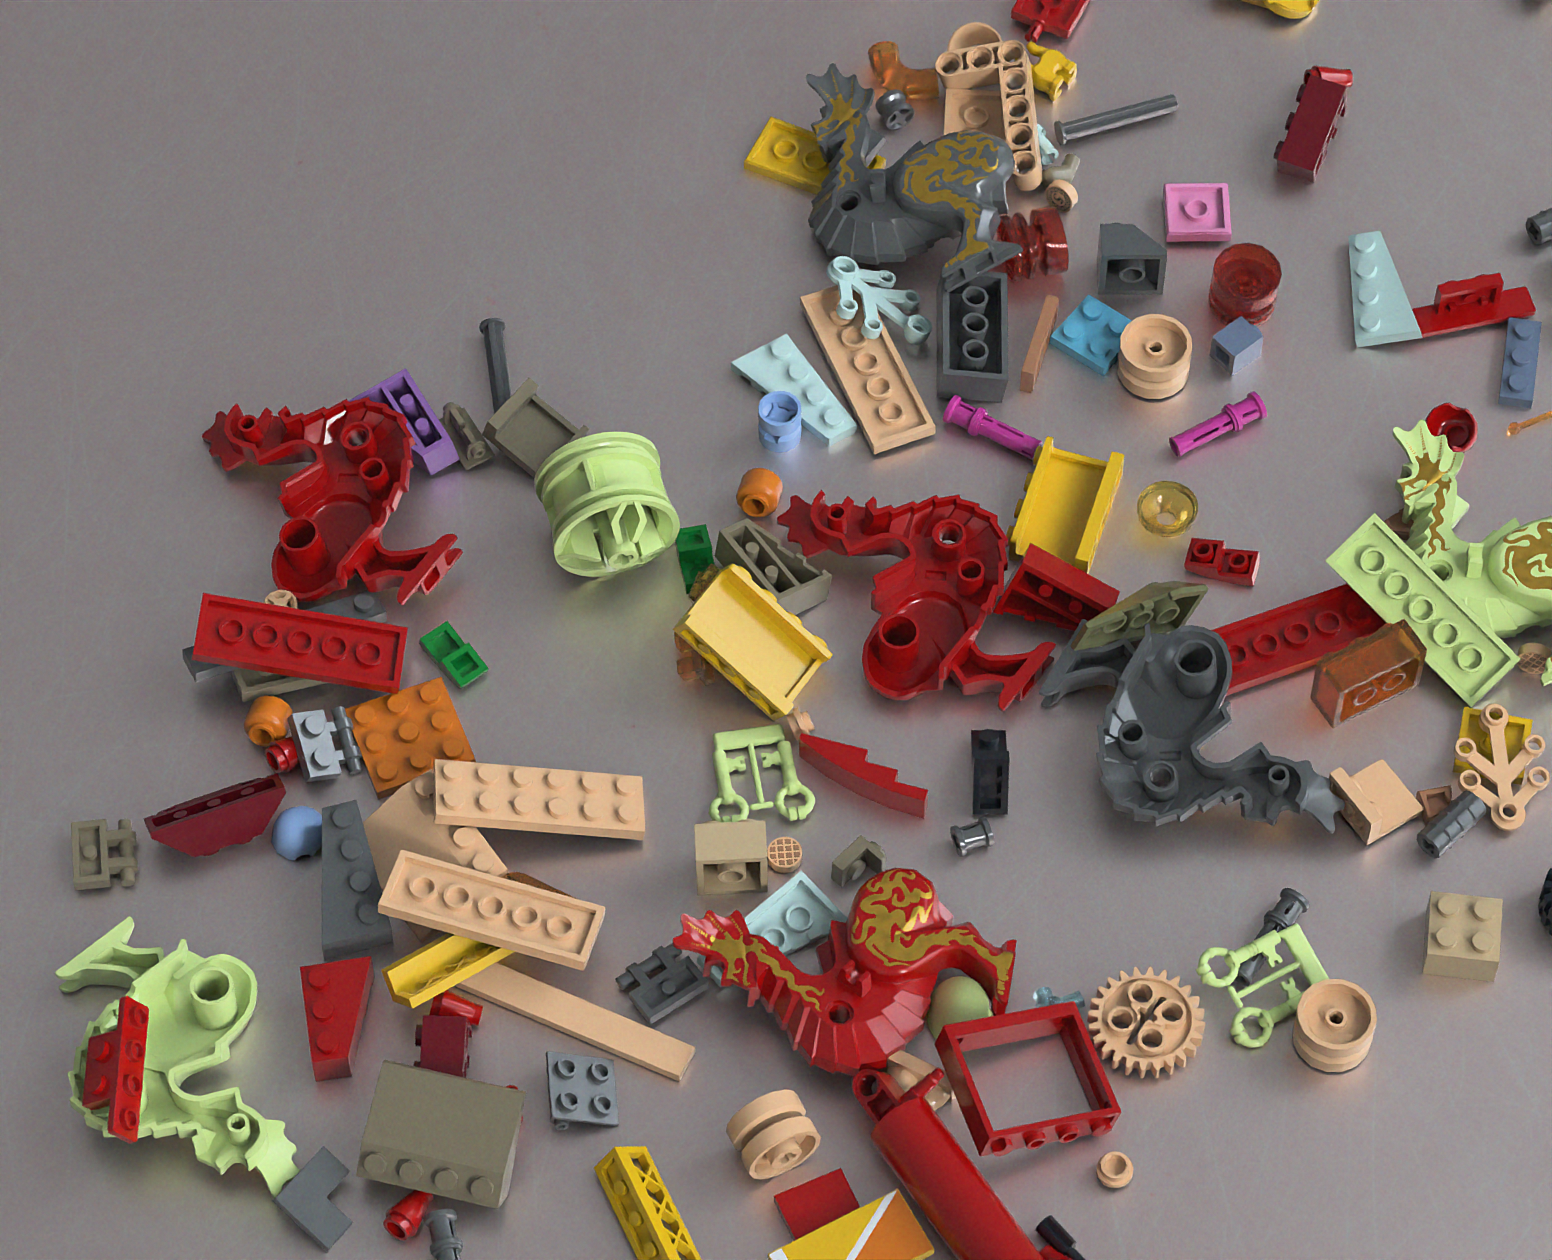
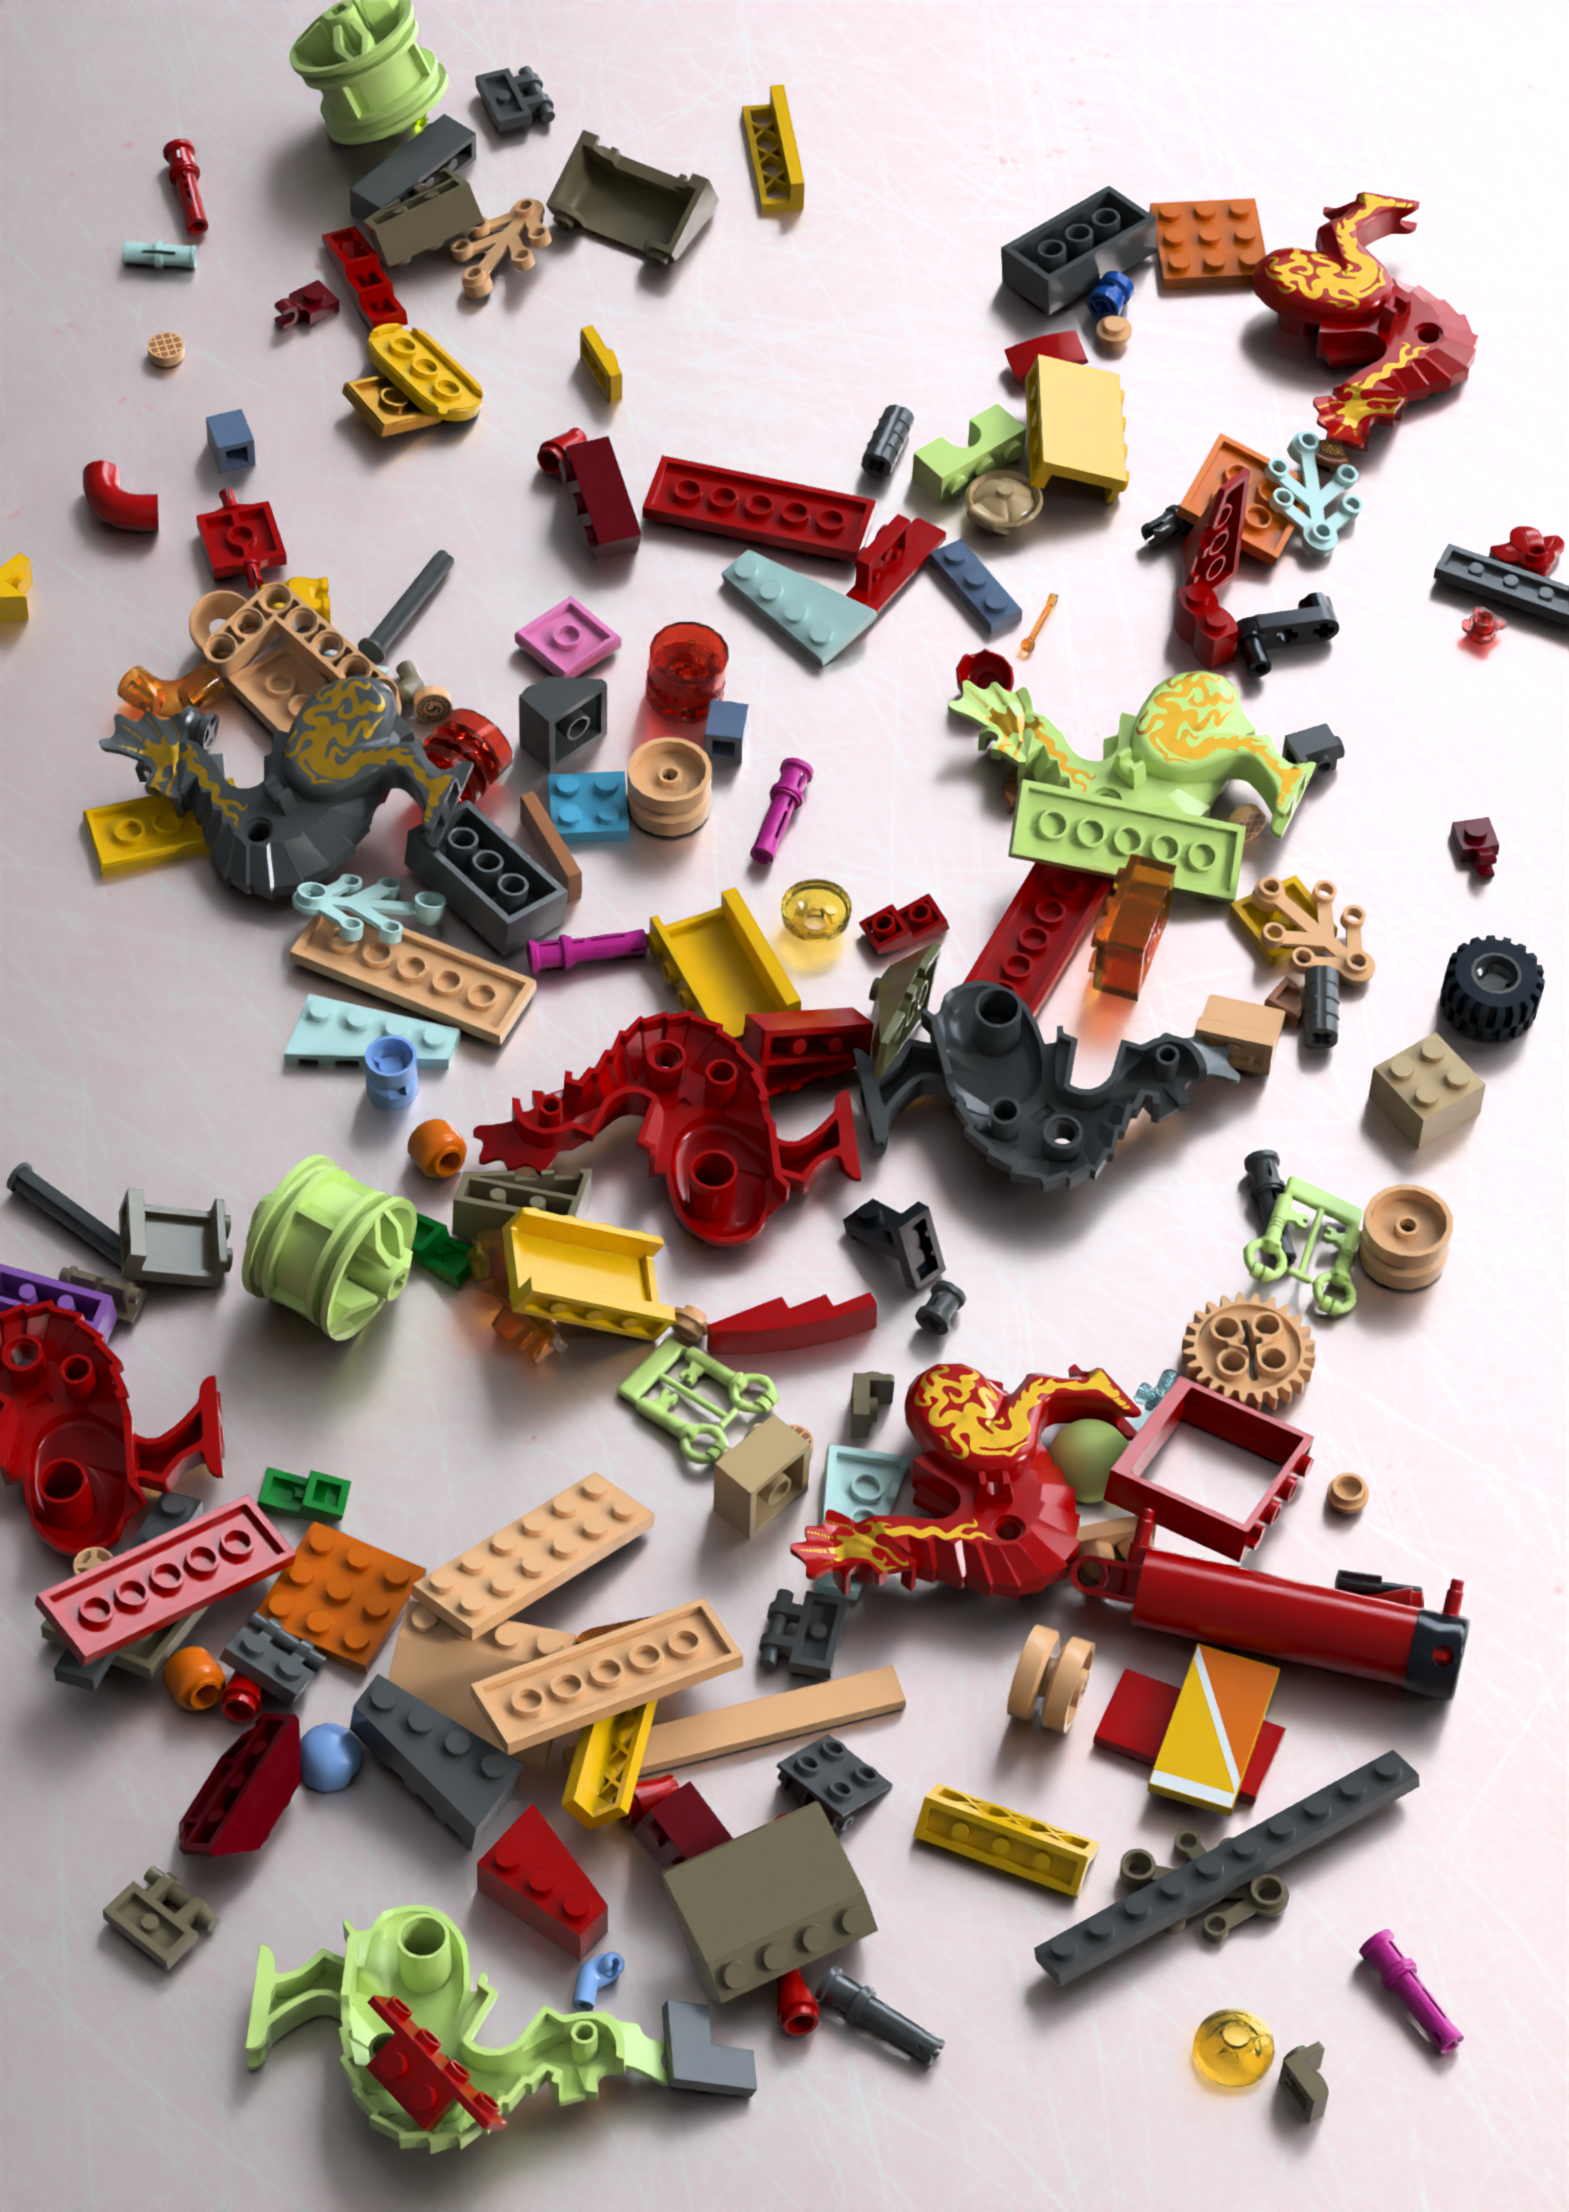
camera: 45 degrees left, 5 degrees down
none -> light blue arm [572,1952,624,2011]
none -> yellow plate [580,325,622,402]
none -> red plate [642,455,876,562]

